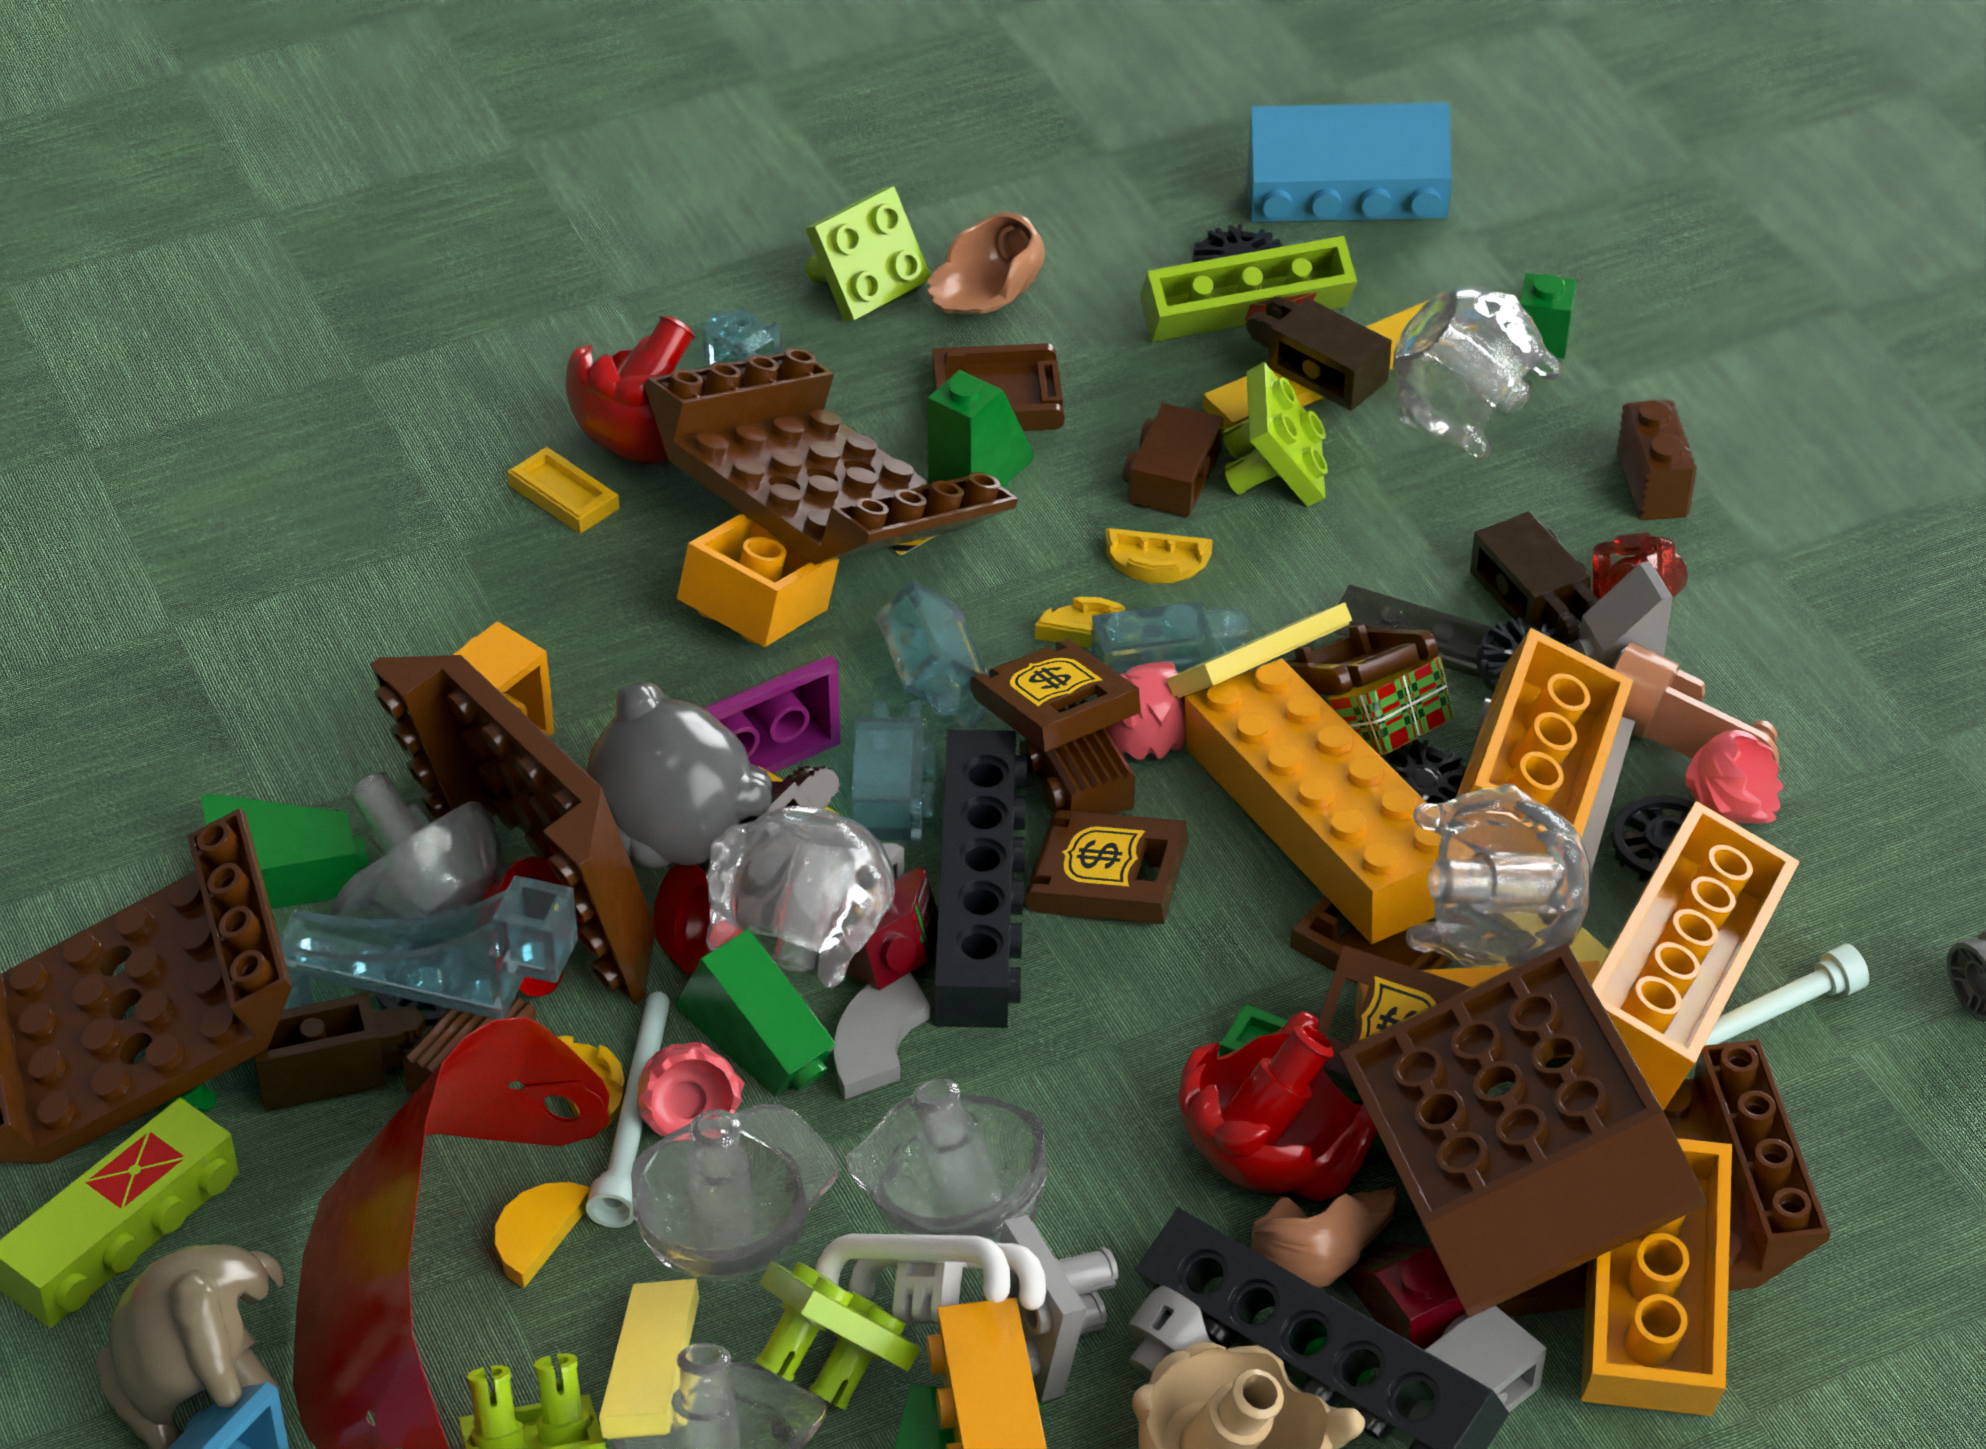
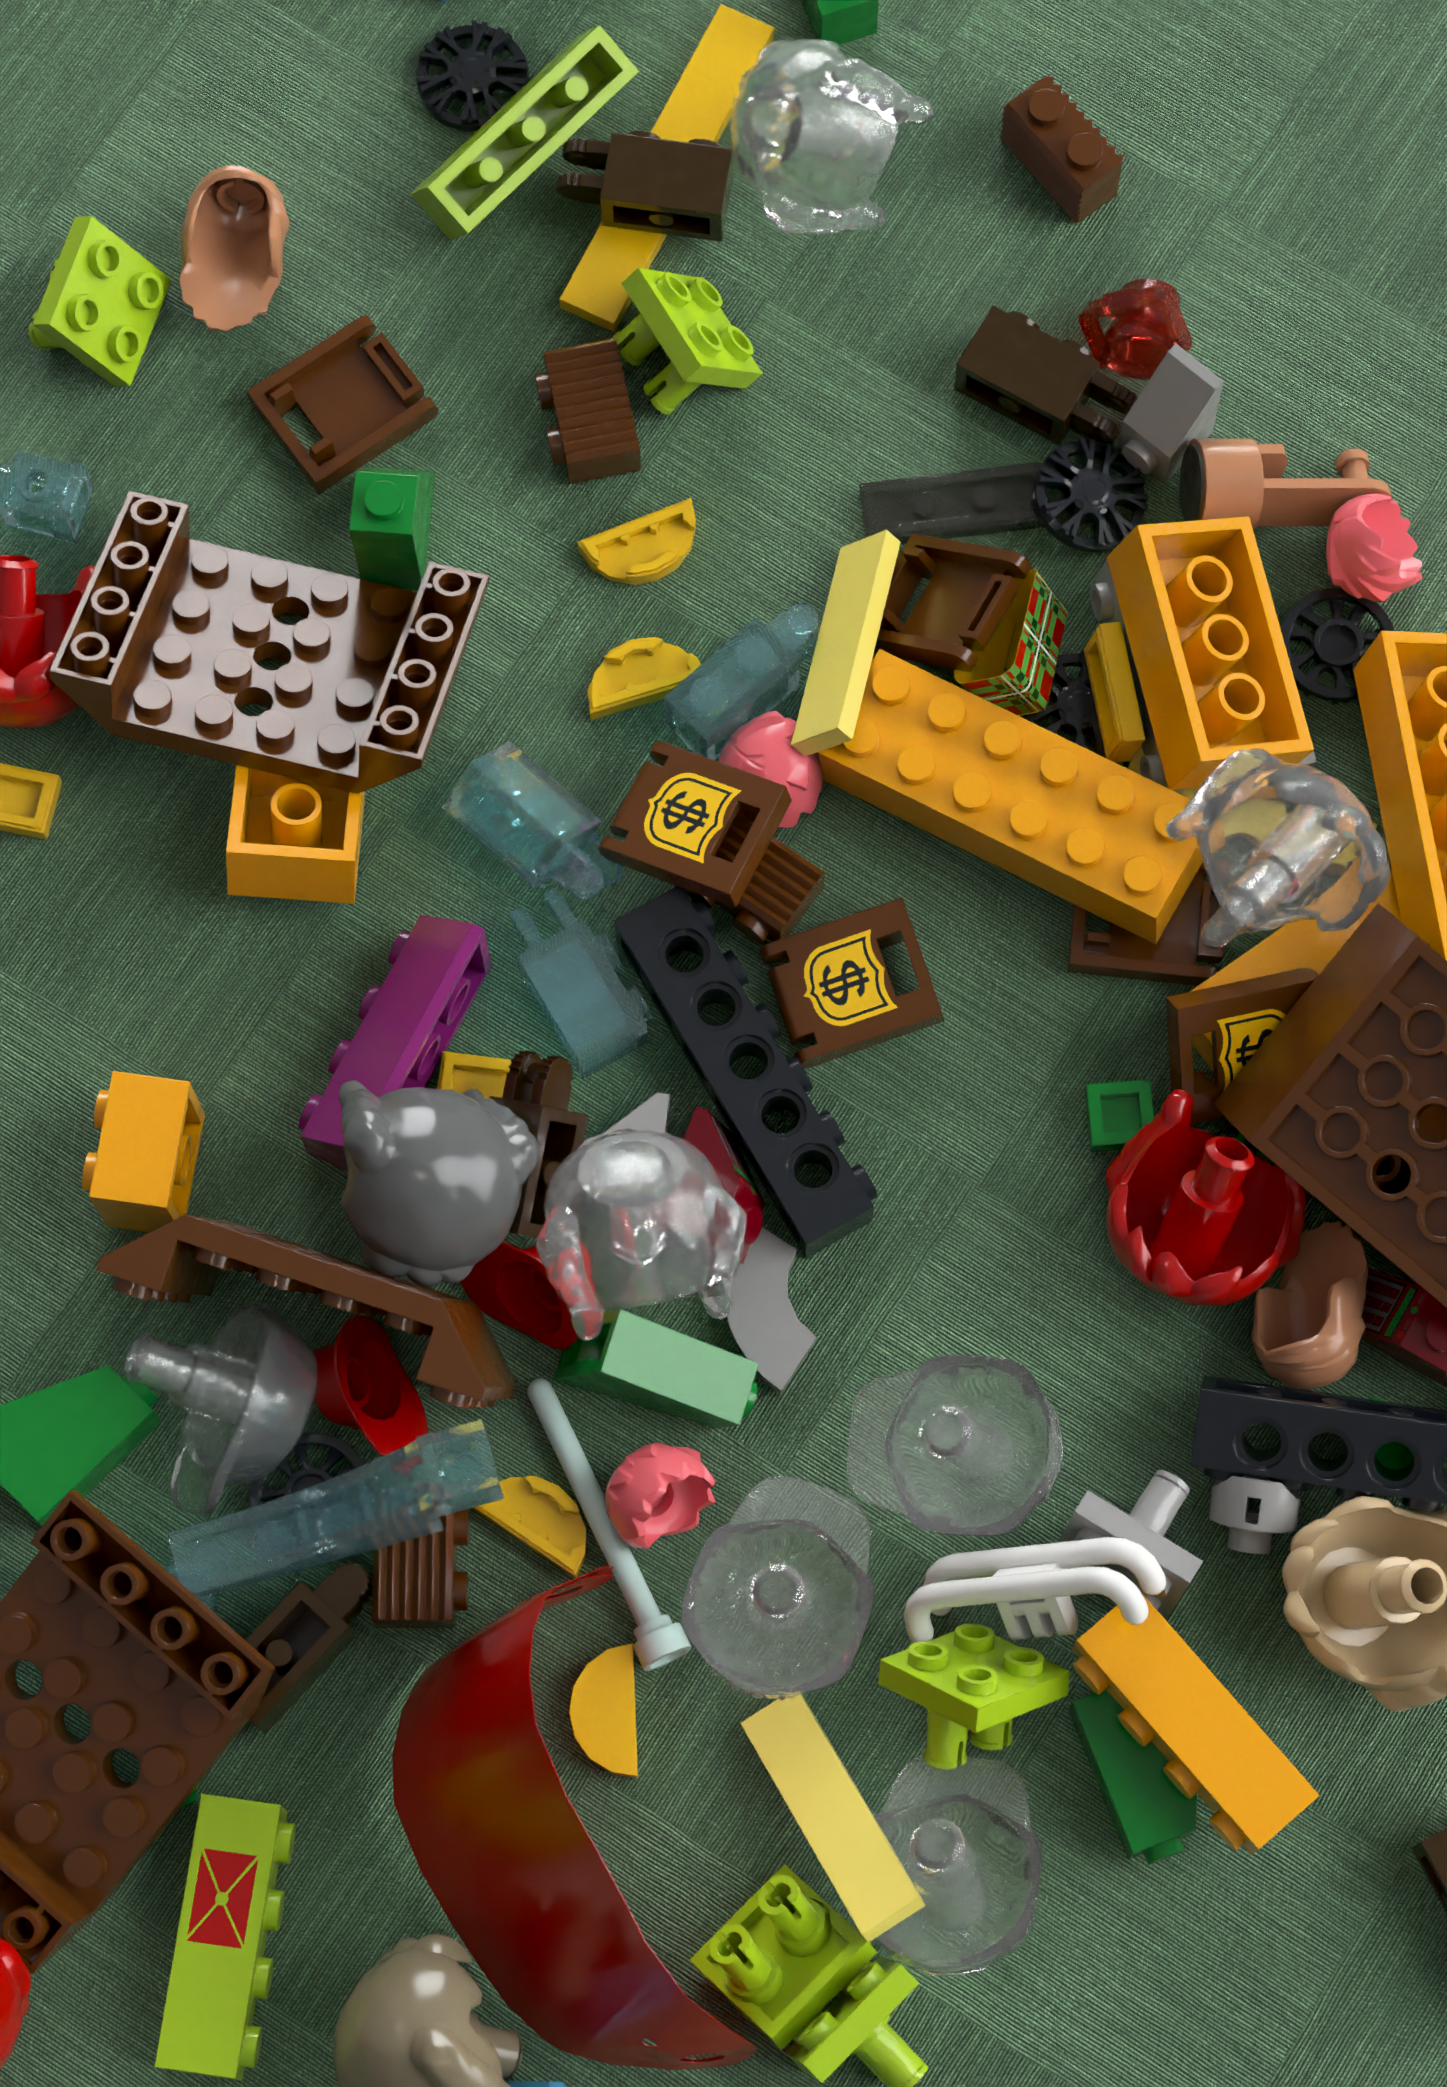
camera: 30 degrees left, 30 degrees up
none -> yellow tile [1084,622,1145,763]

